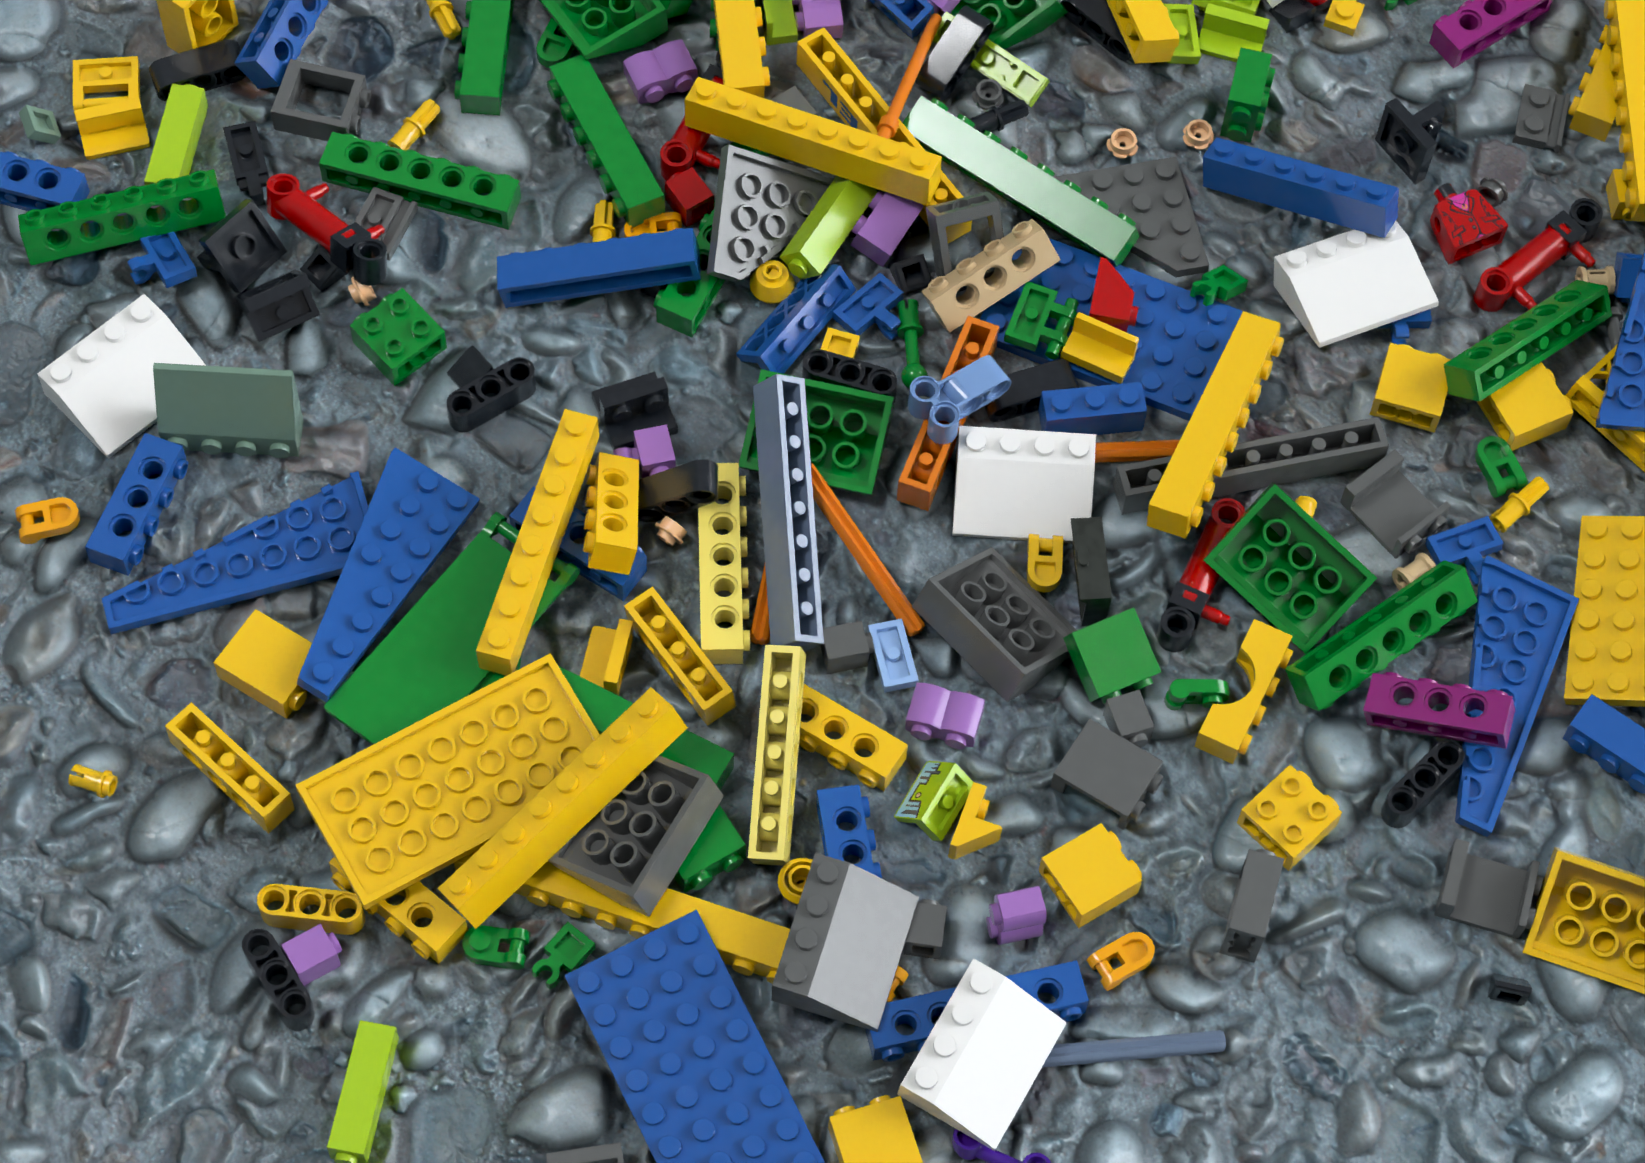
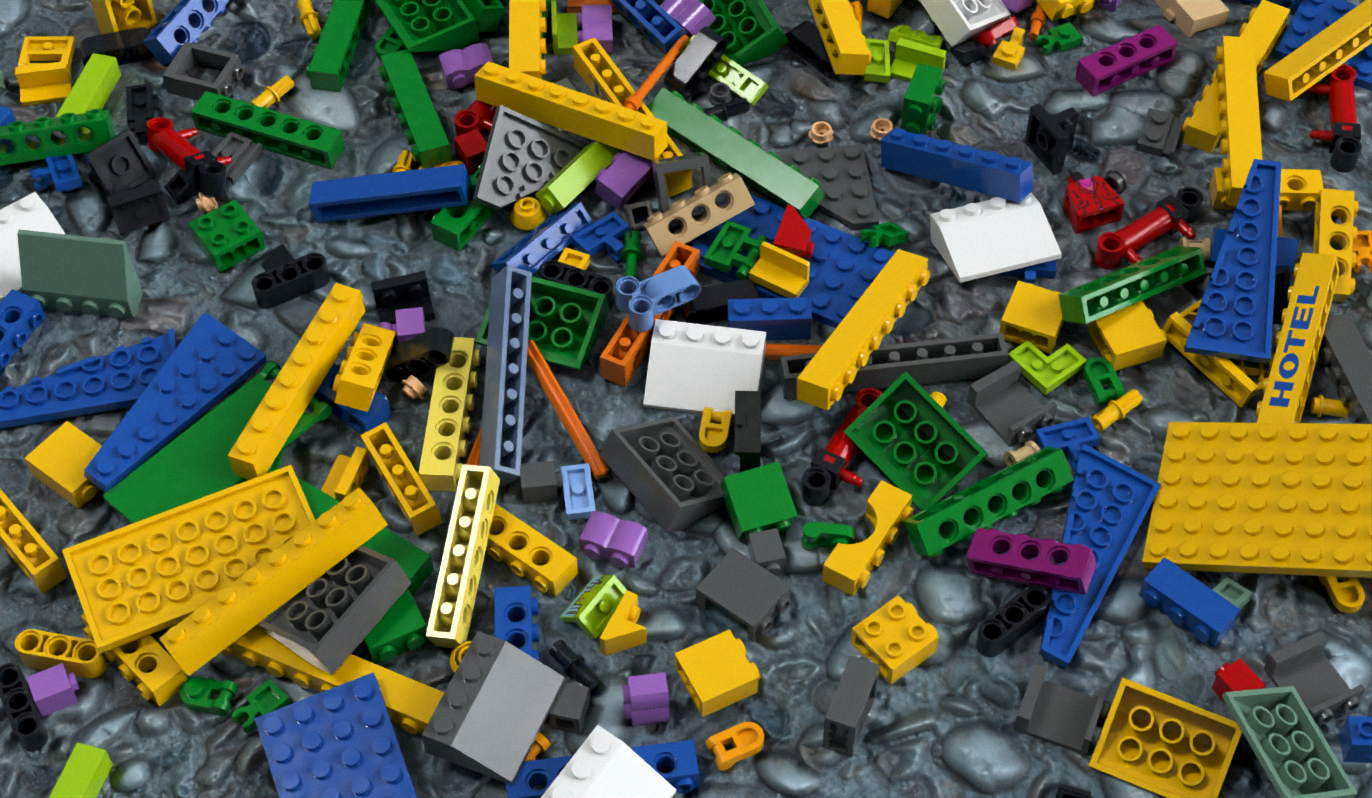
camera: 10 degrees right, 10 degrees down
none -> black axle [549,640,599,691]
none -> lime plate [1007,340,1087,395]

